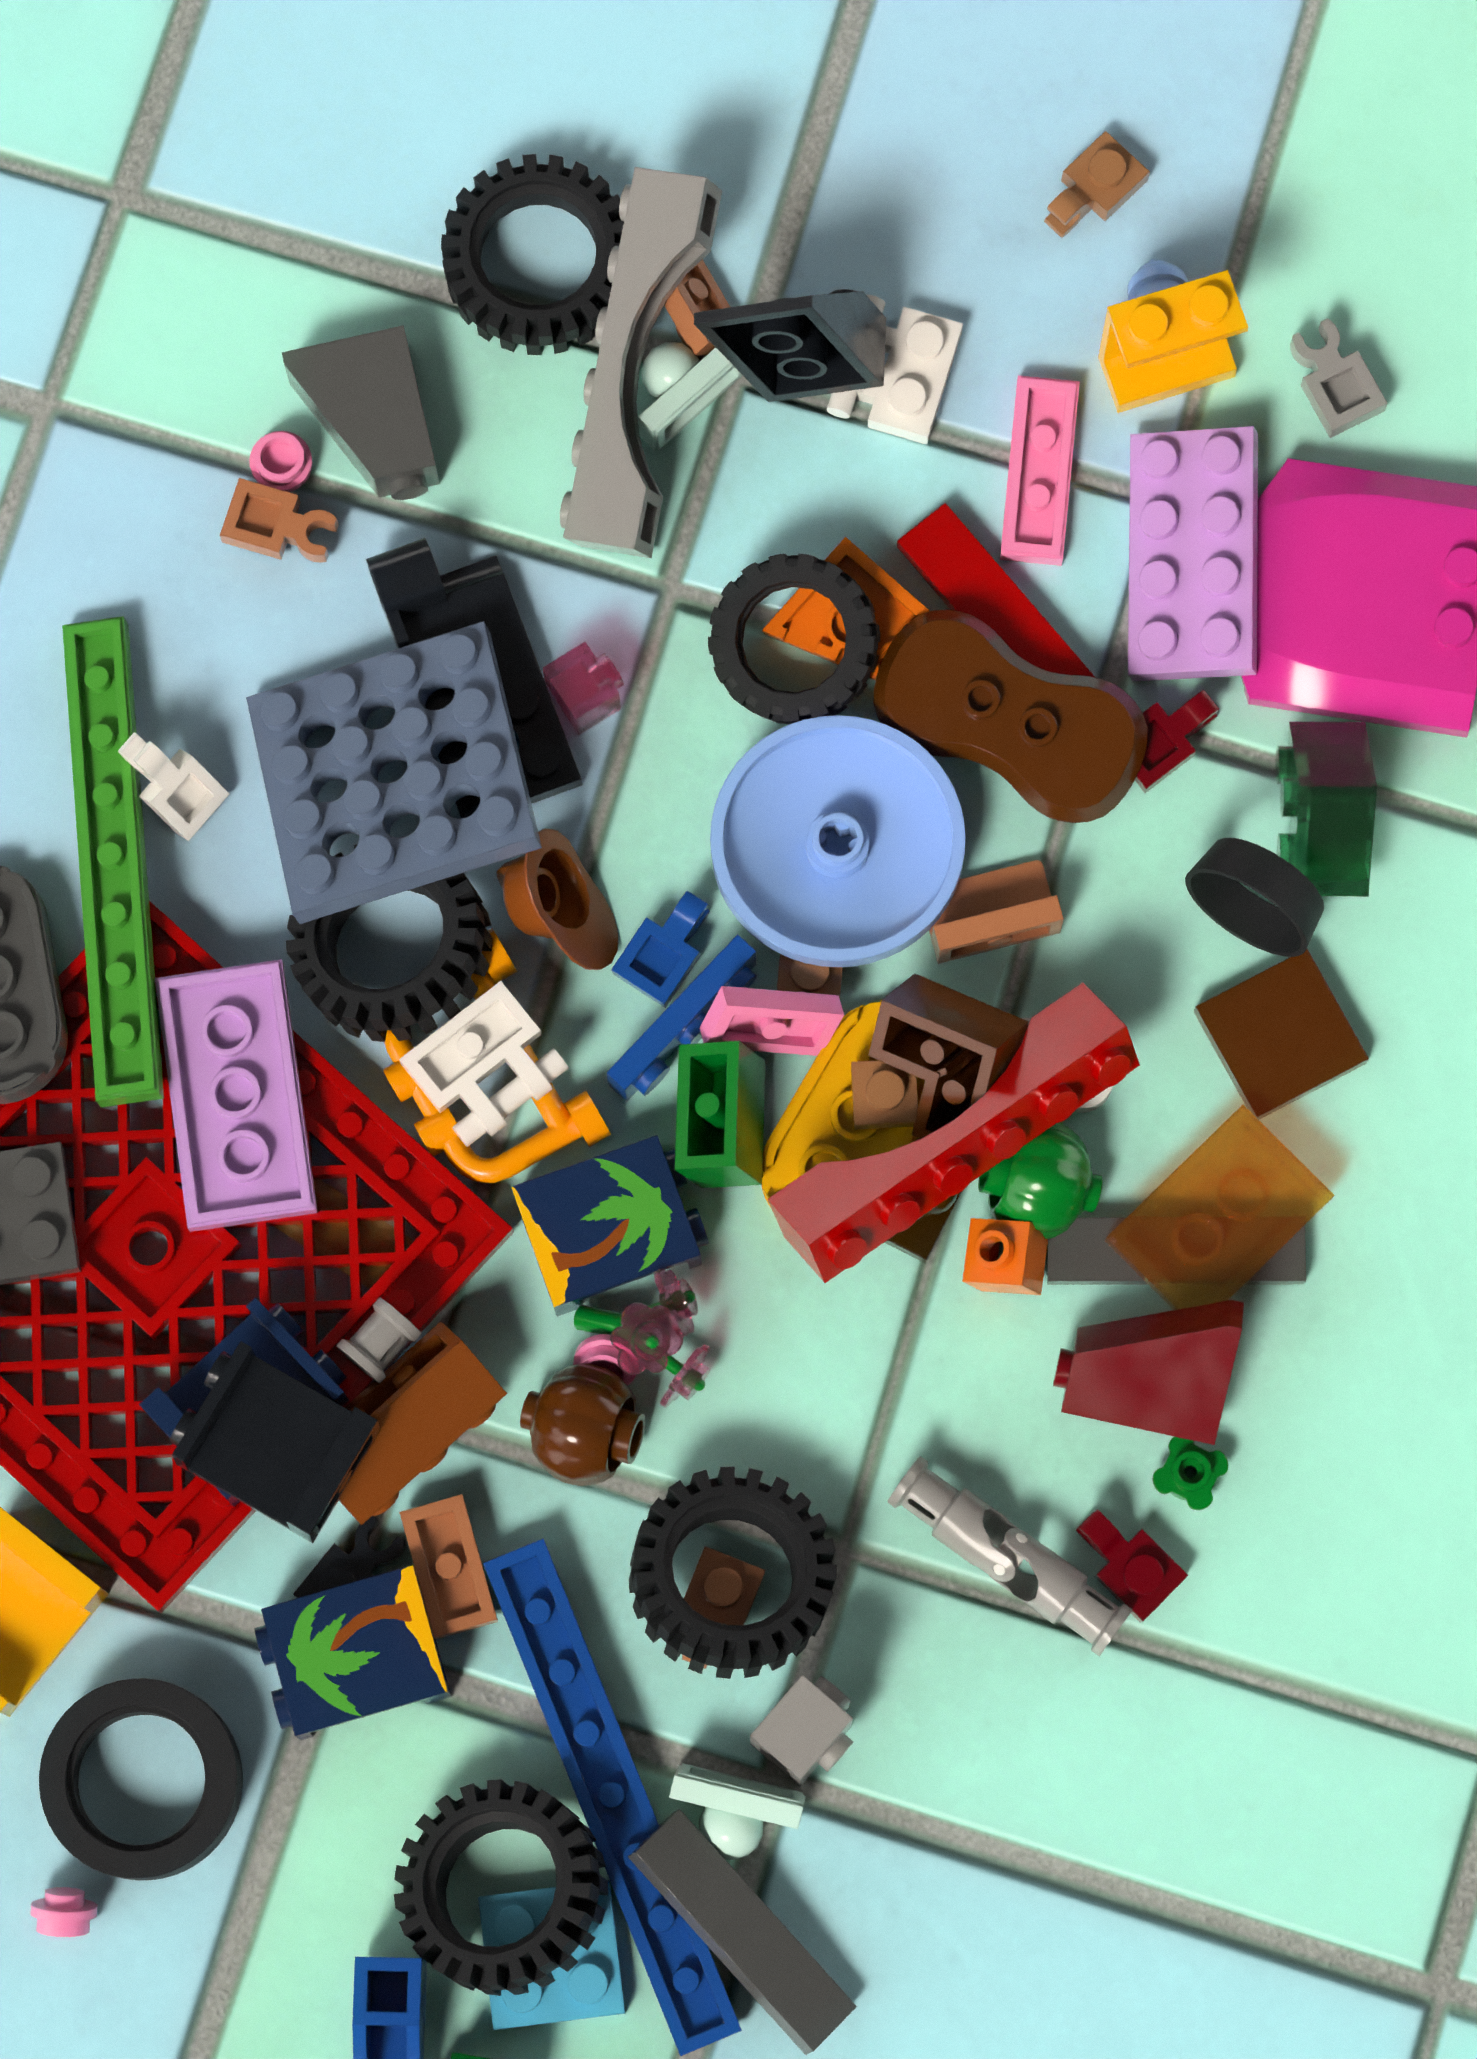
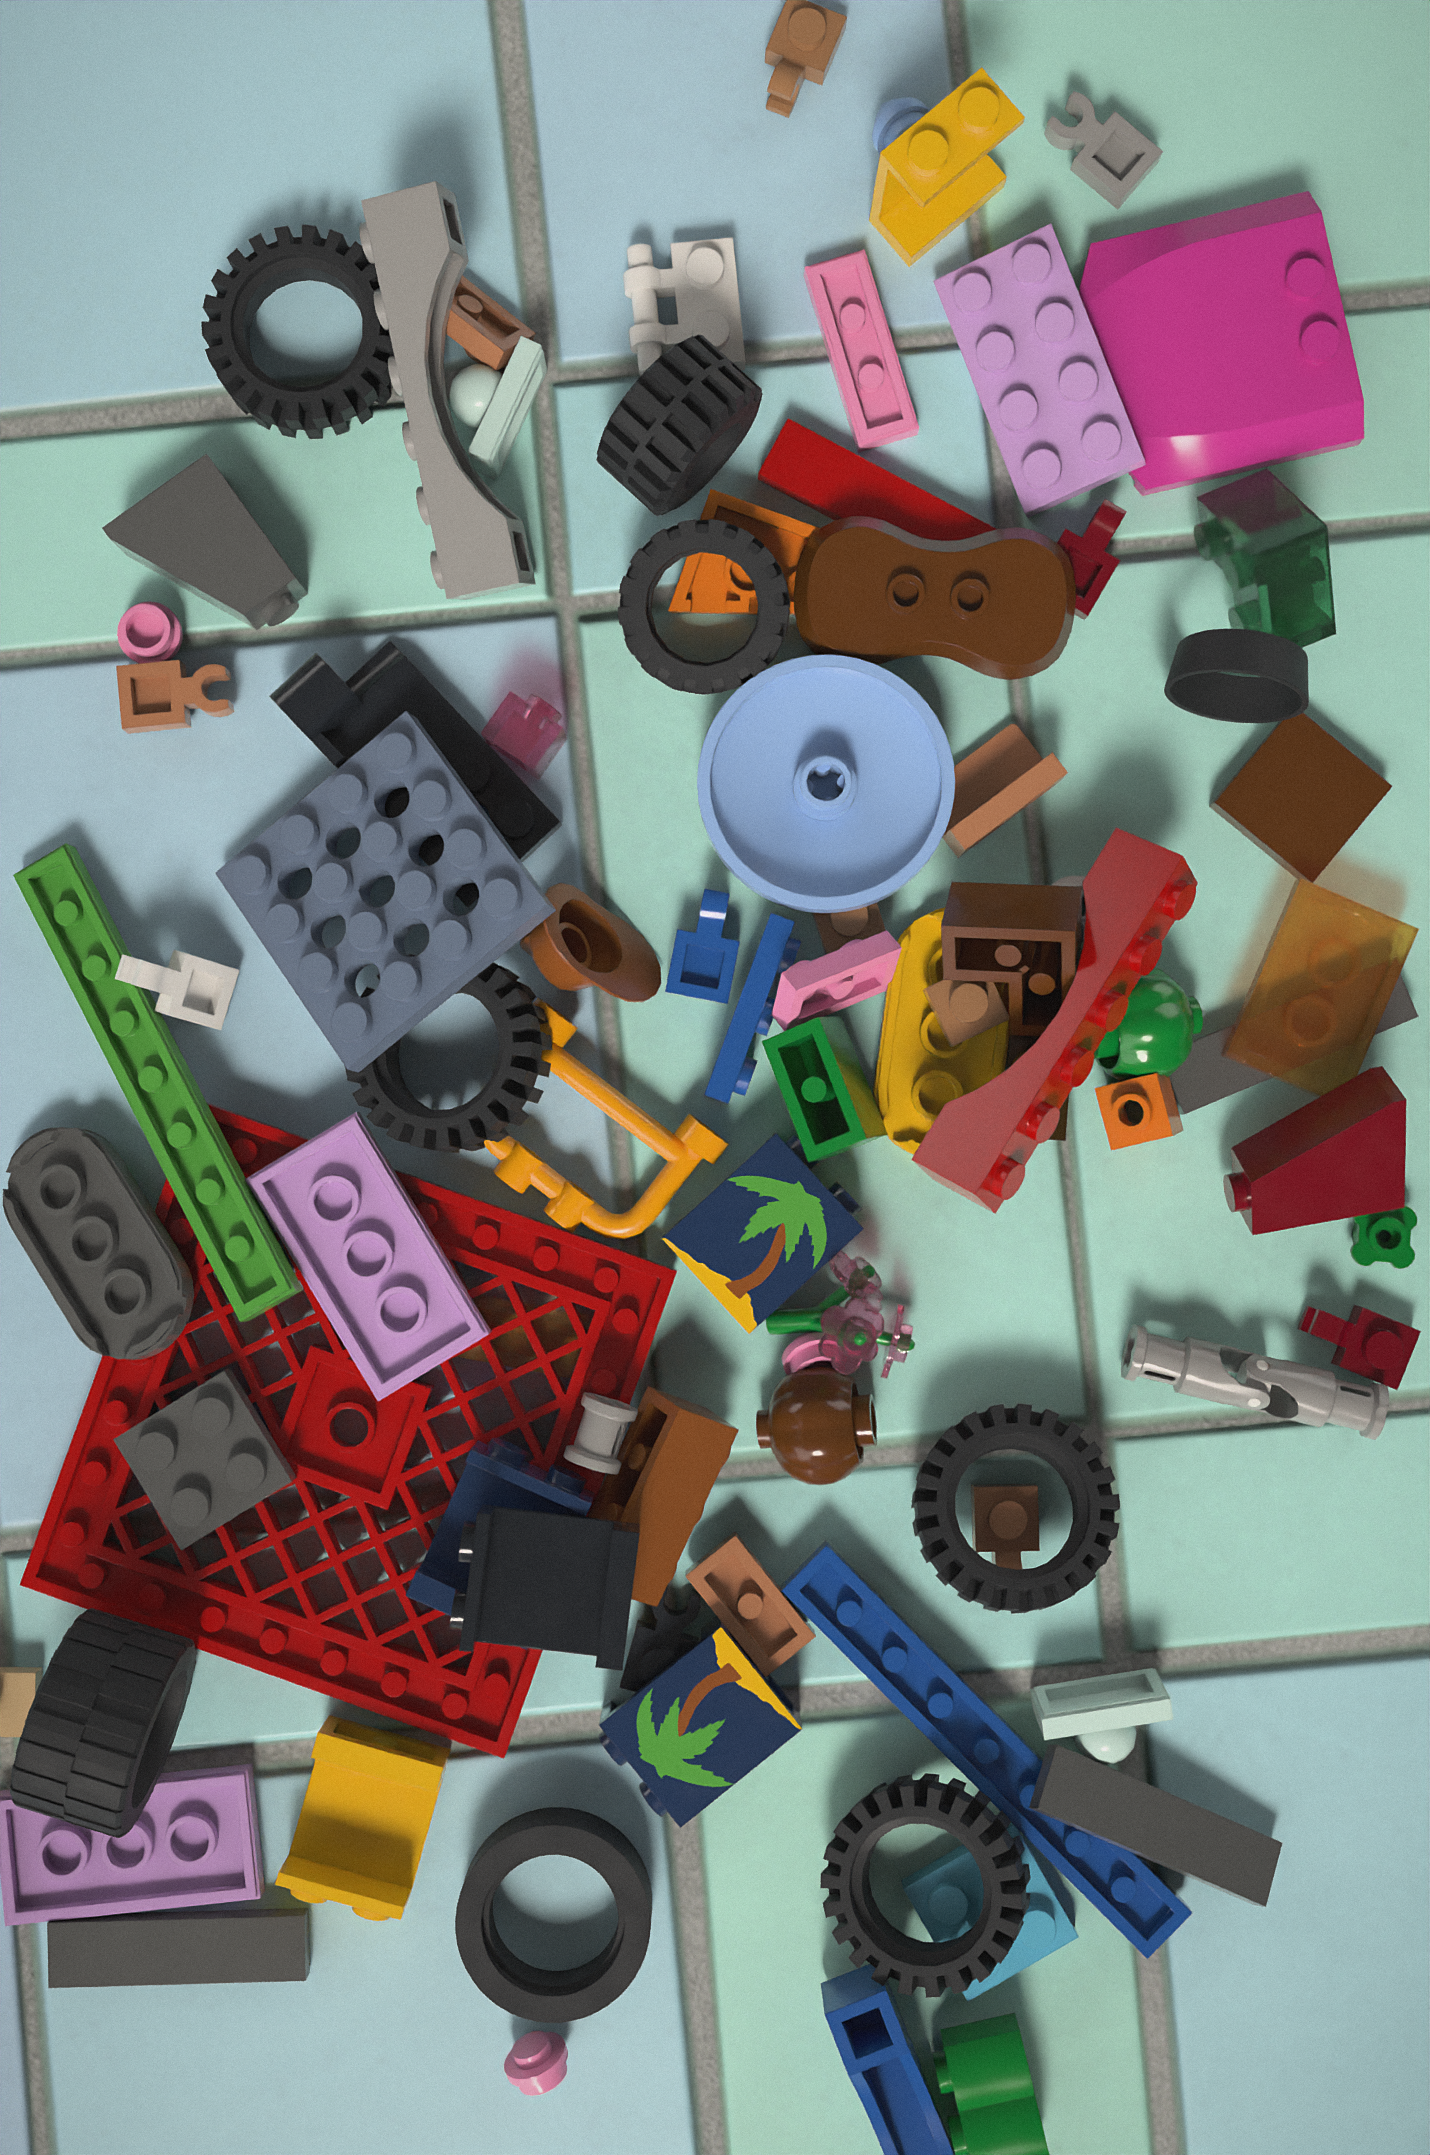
camera: 25 degrees left, 10 degrees up
white plate [399,981,569,1147] -> none
black slope [694,289,886,402] -> none
light grey brick [750,1674,853,1787] -> none
none -> black tyre [596,335,763,516]

